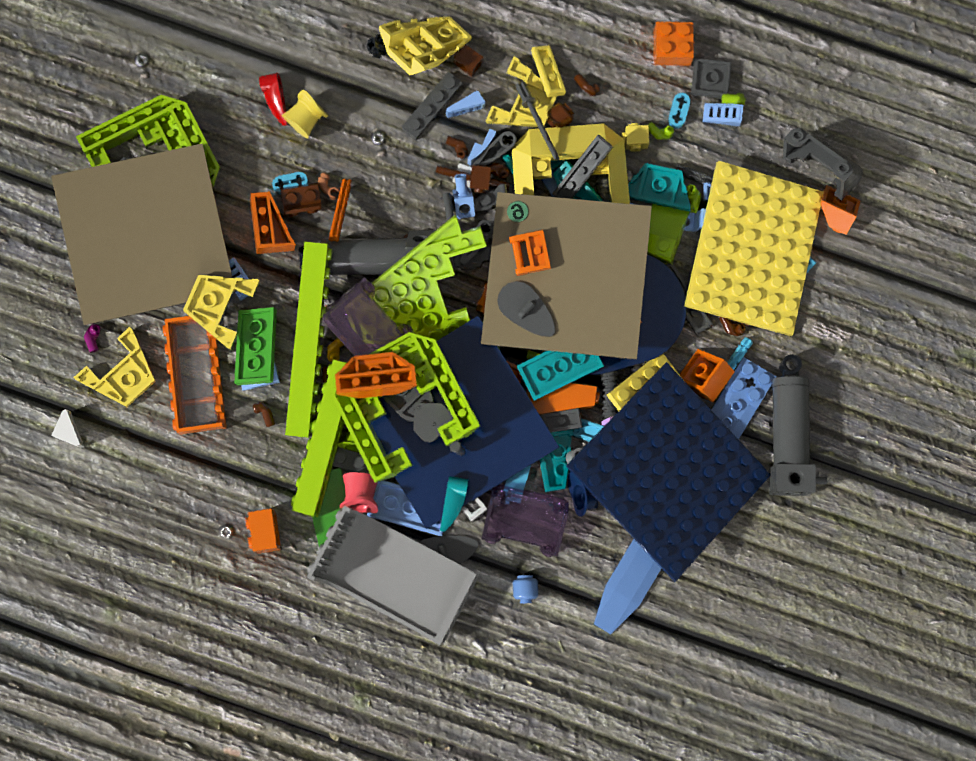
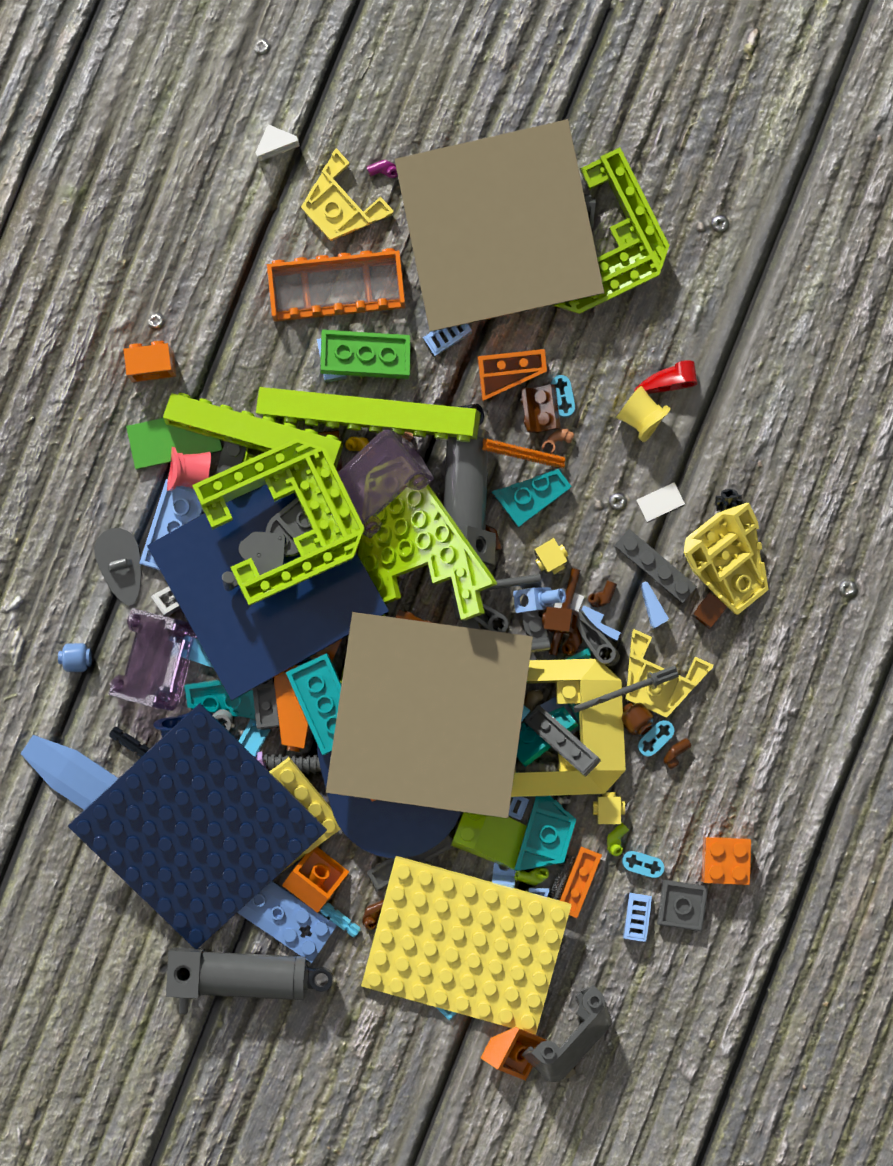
camera: 100 degrees right, 5 degrees up
light yellow wing [183,275,260,349] -> none
reddish brown arm [253,401,275,427] -> none
light grey panel [307,506,479,646] -> none
orange wedge [335,352,417,399] -> none
teal piece [440,476,469,532] -> none
dark grey shield [497,281,555,337] -> none
clear green sticker [507,201,528,222] -> none
orange plate [509,230,551,276] -> none
light yellow tile [531,45,566,97] -> none
lime arm [722,93,746,105] -> none
none -> black axle [109,727,150,757]
none -> teal wing [492,469,572,528]
none -> light yellow brick [534,538,569,575]
none -> orange plate [560,846,602,918]
none -> white sticker [637,482,685,522]
none -> medium azure beam [637,720,674,756]

